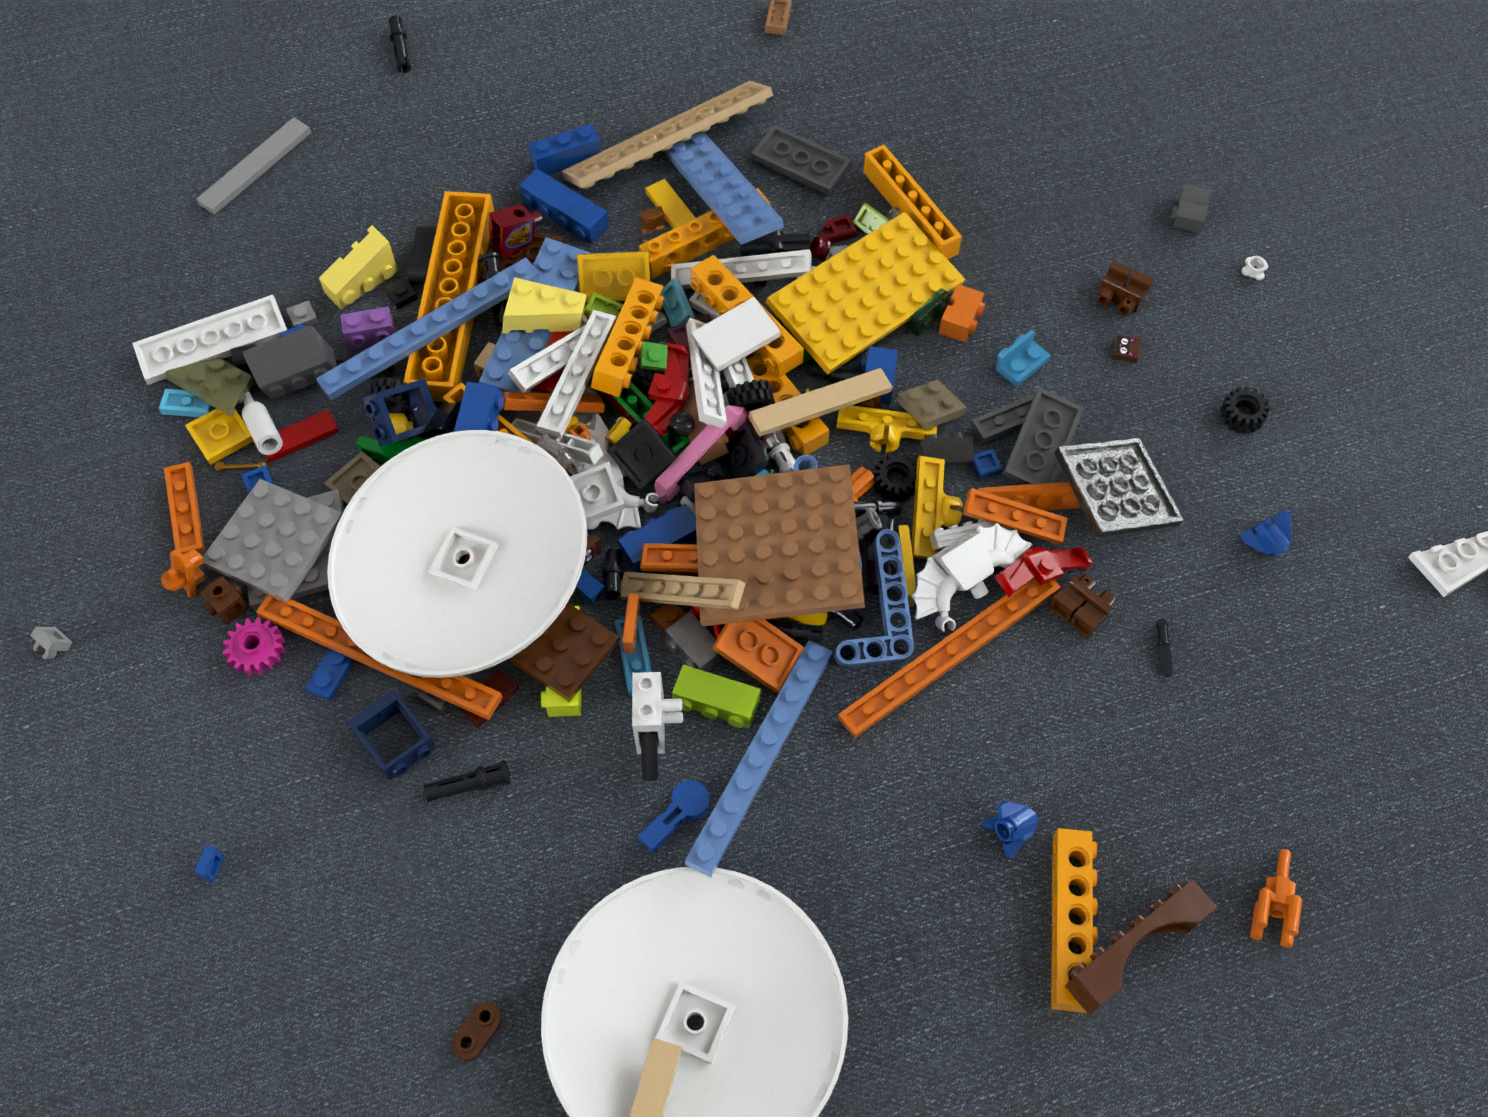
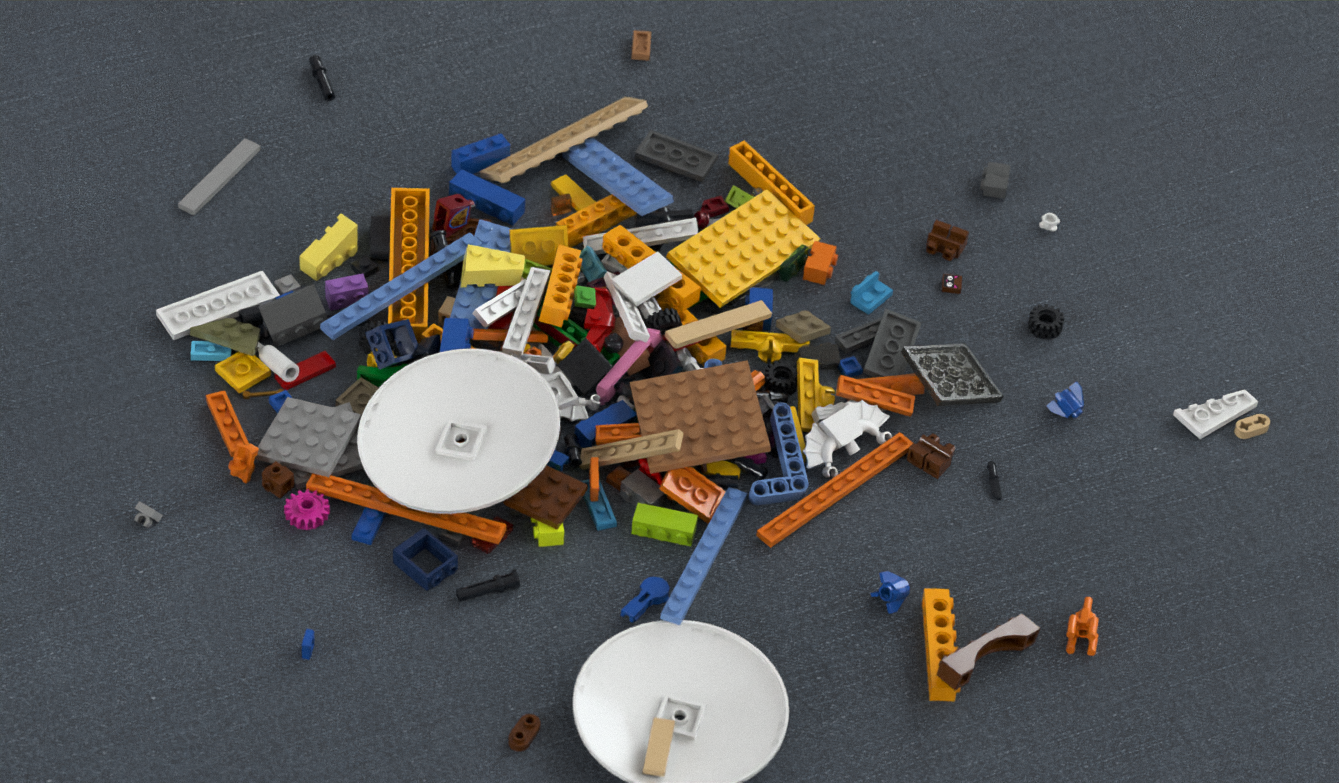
camera: 10 degrees left, 15 degrees down
white piece [632,672,683,781] -> none
red plate [995,547,1092,598] -> none

